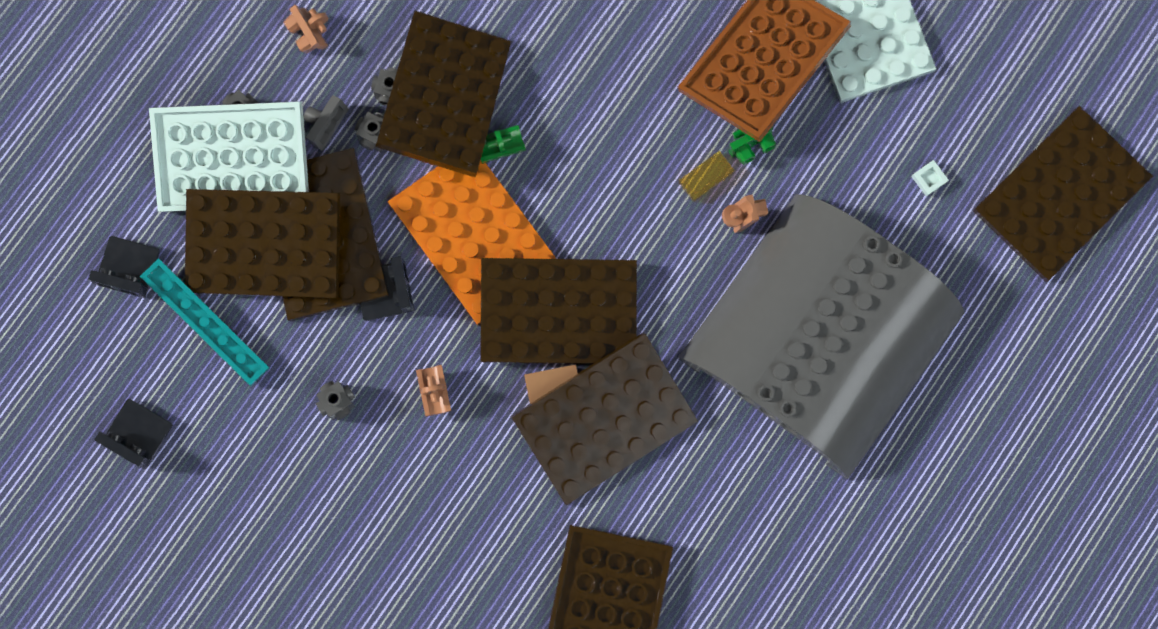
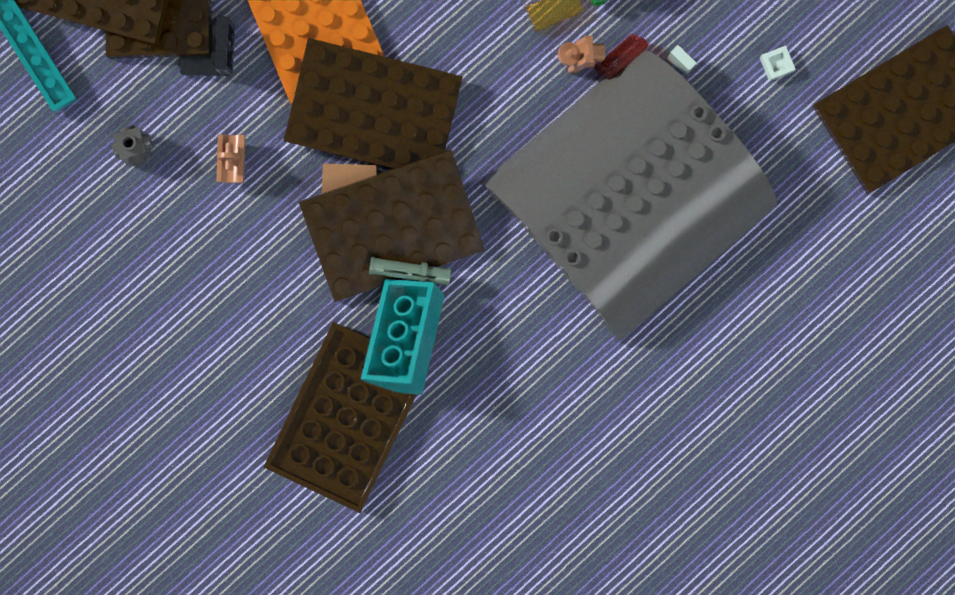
camera: 15 degrees right, 5 degrees up
none -> teal slope [361,279,445,395]
none -> sand green pin [369,257,451,286]
none -> clear red tile [594,34,649,80]
none -> light aqua tile [667,45,697,76]

